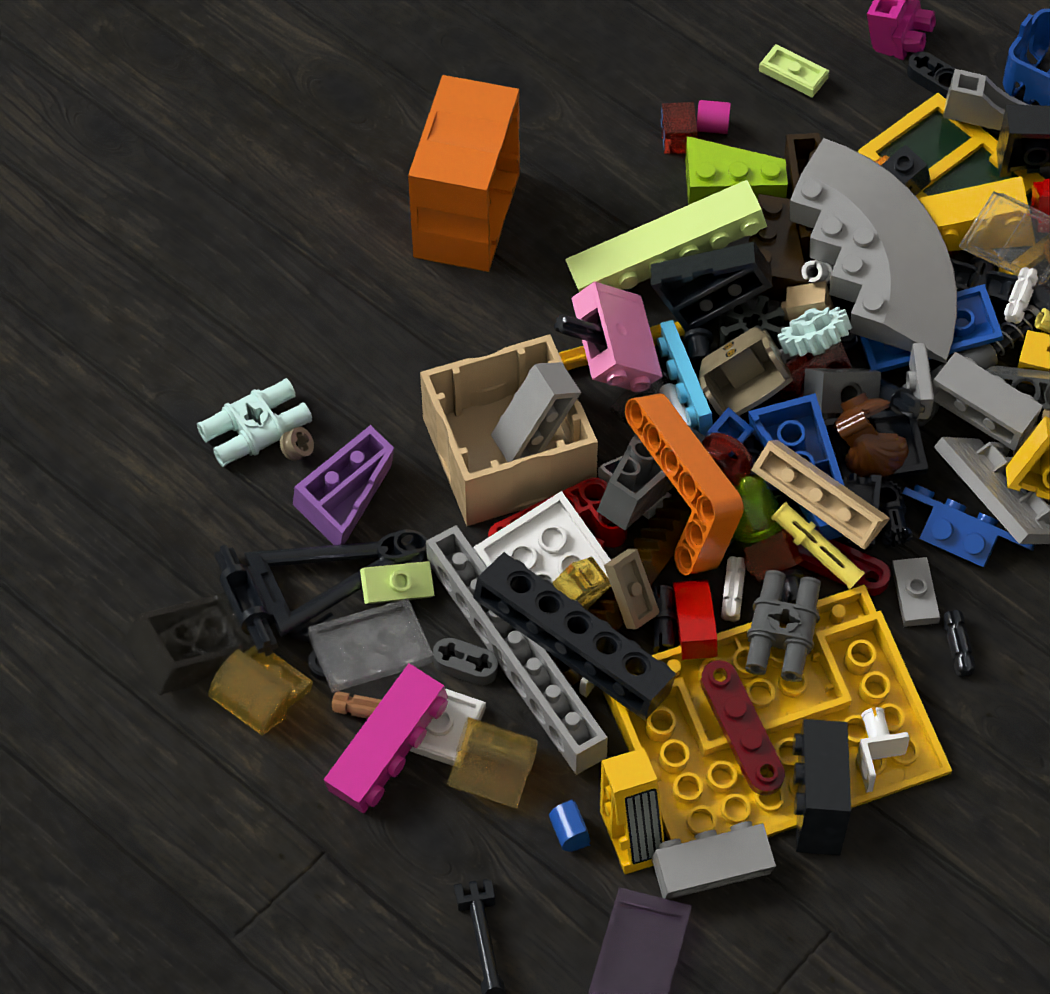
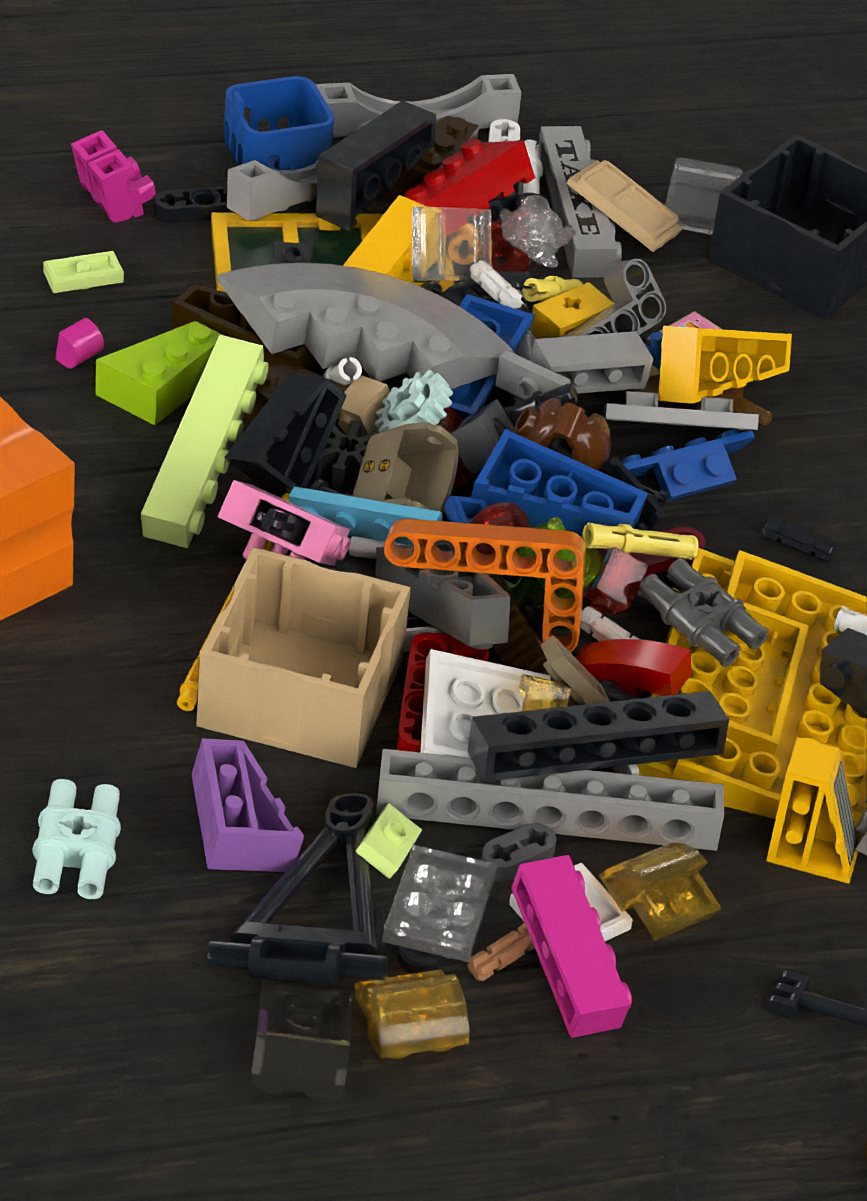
camera: 60 degrees left, 15 degrees down
dark tan bush [280,427,314,461] -> none
light grey brick [491,362,581,462] -> none
blue brick [549,799,591,852] -> none
clear red brick [661,102,697,154] -> none
dark red plate [700,660,785,795] -> none
tan slope [751,440,890,549] -> none
light grey plate [891,557,940,627] -> none

